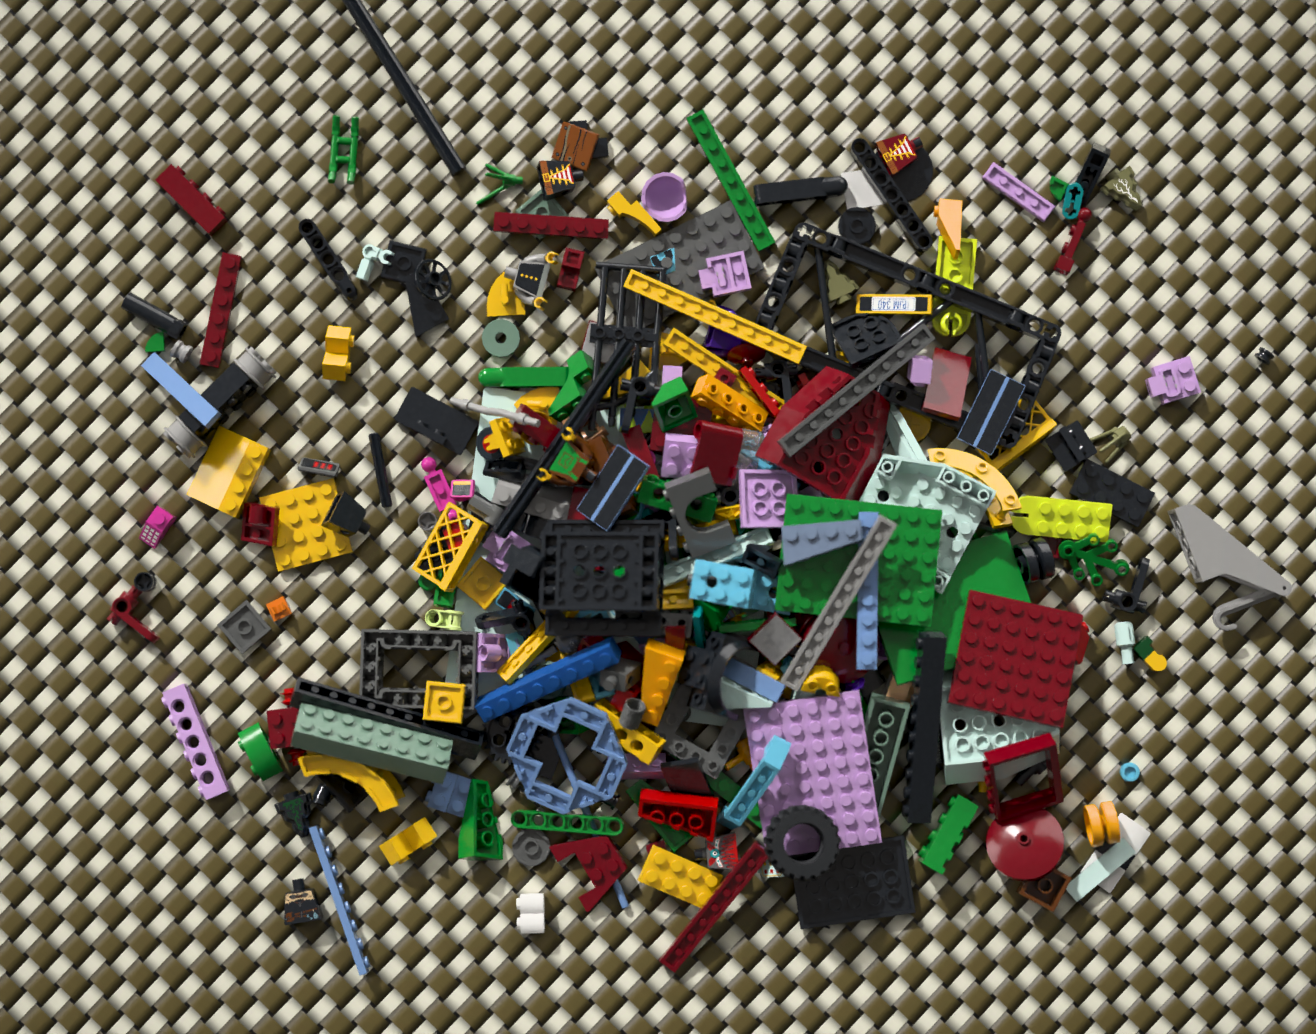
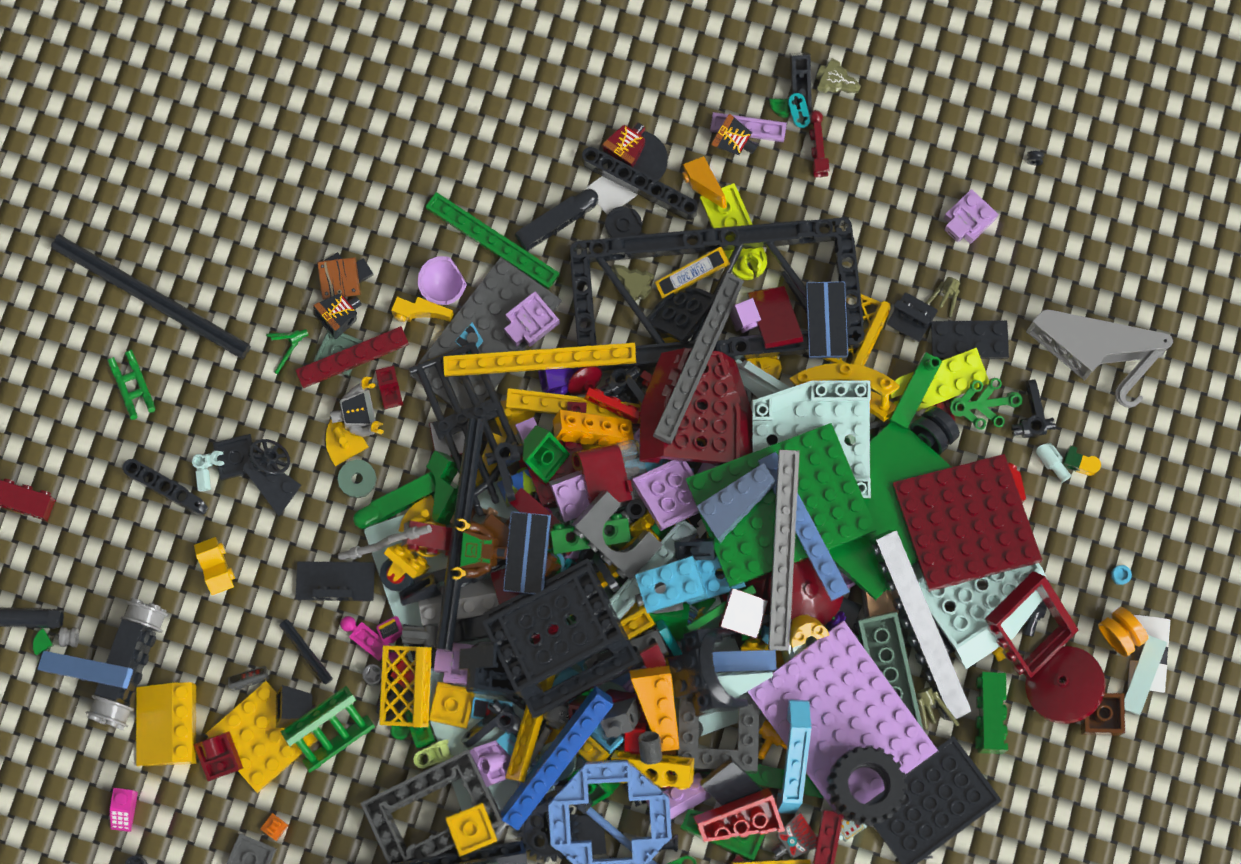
camera: 25 degrees left, 10 degrees down
dark red plate [200,252,242,368] -> none
none -> green fence [281,685,375,773]
none -> torso [711,114,758,155]
none -> green piece [889,352,942,429]
none -> olive plant [917,687,959,729]

